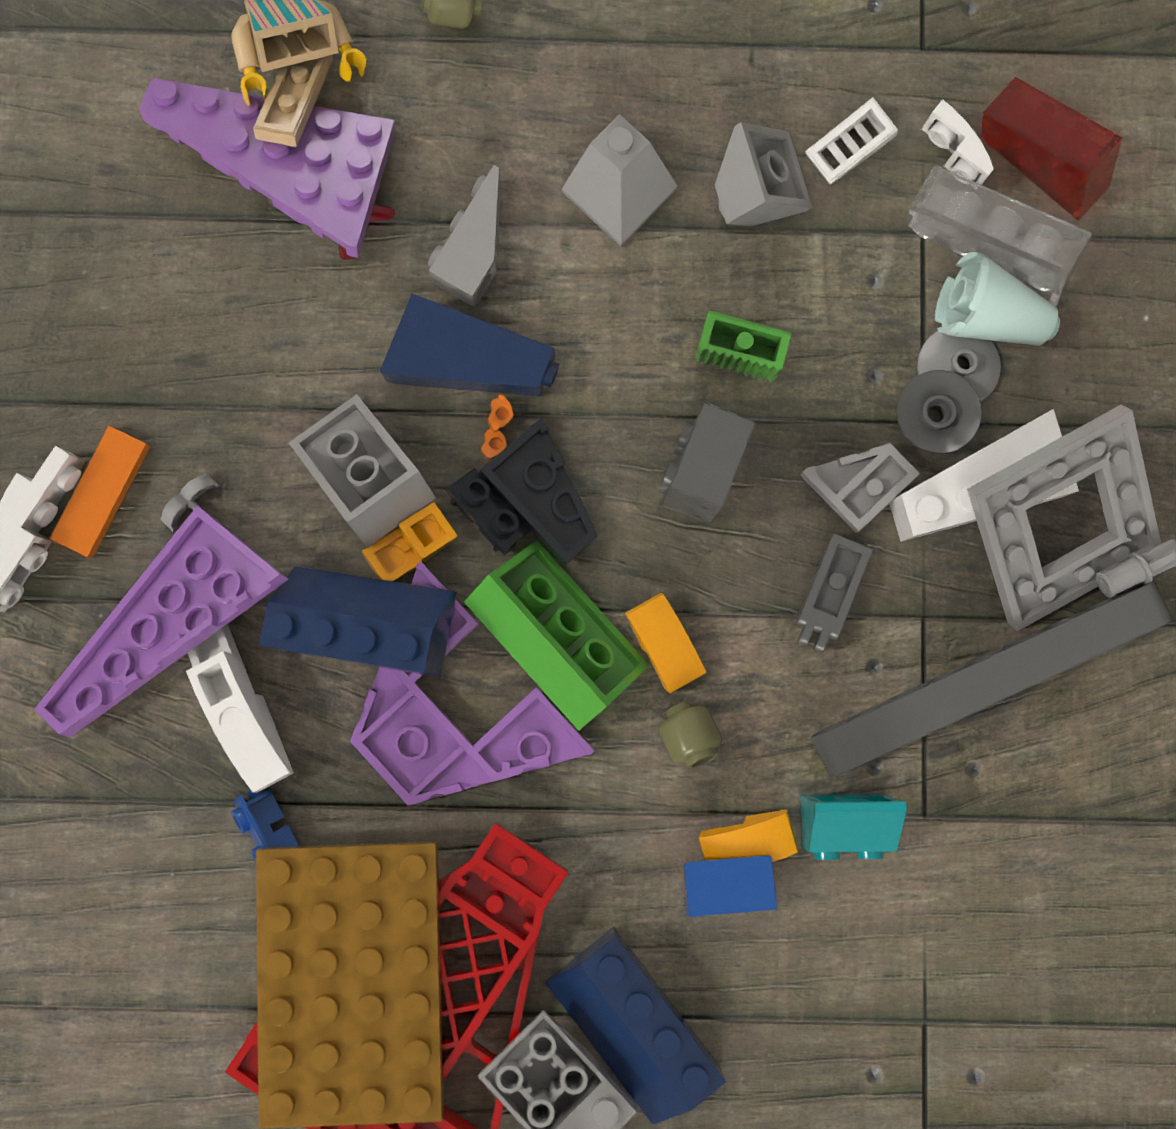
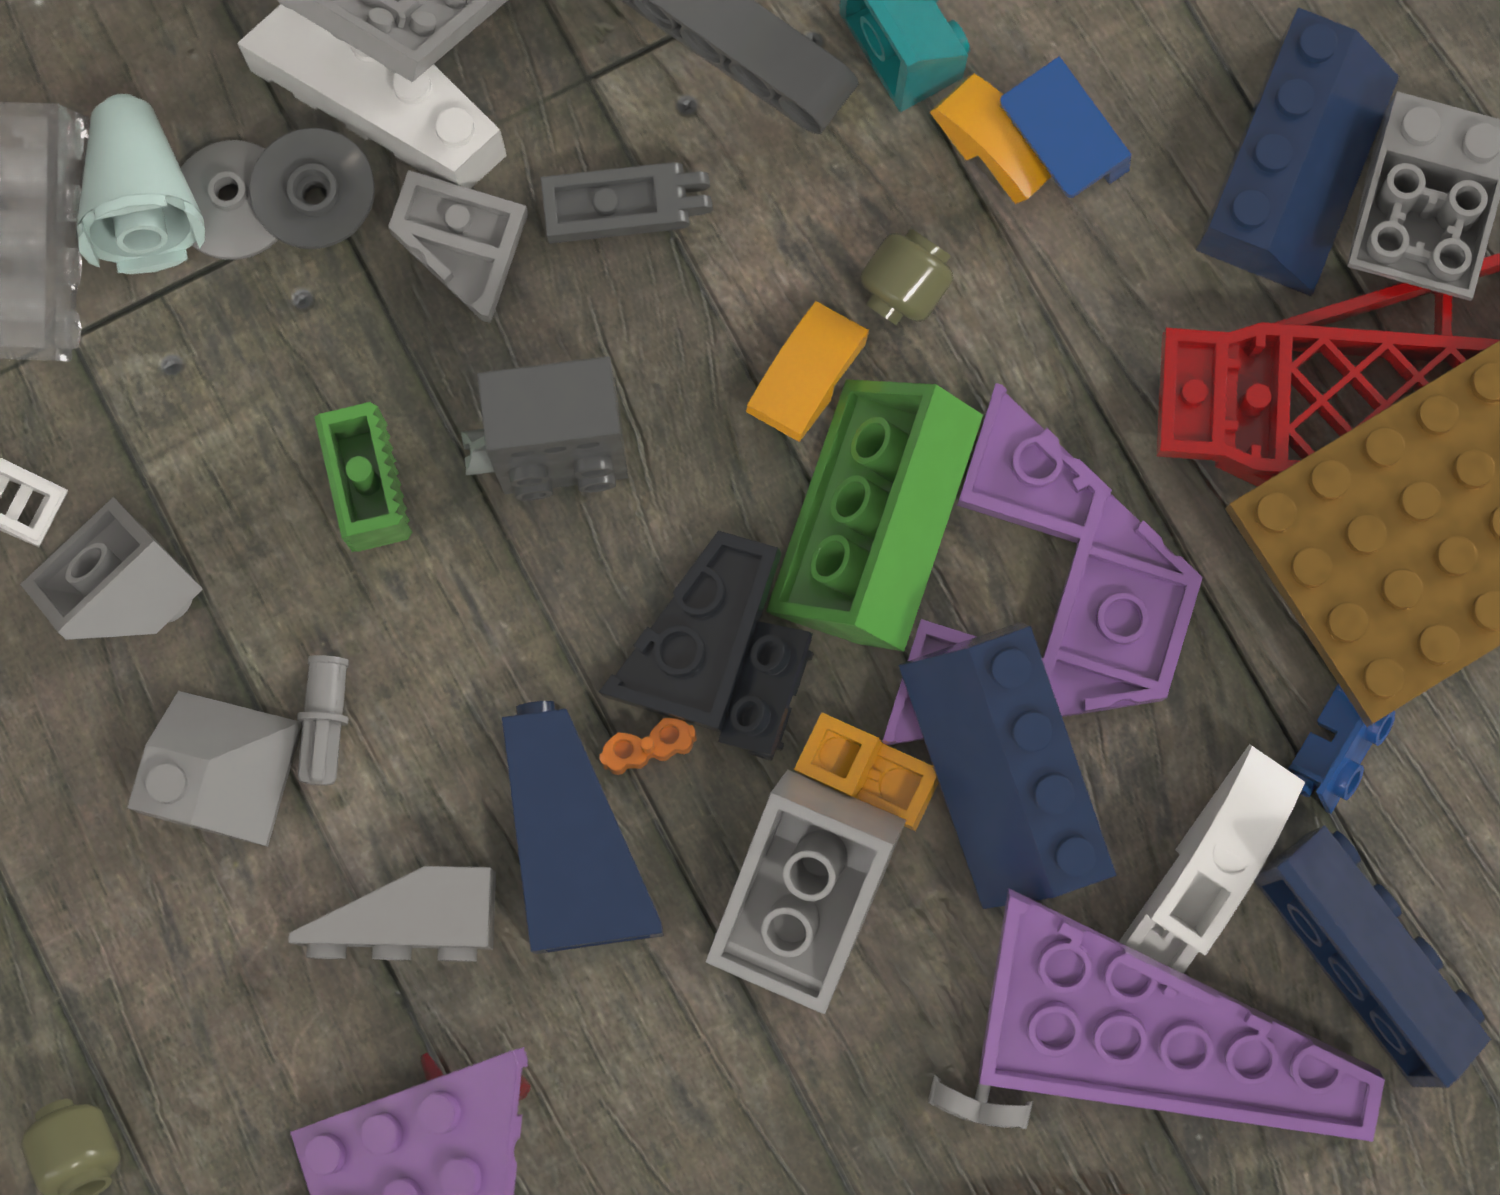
camera: 115 degrees left, 5 degrees down
none -> light grey axle [297,655,349,786]
none -> dark blue slope [1254,825,1491,1088]

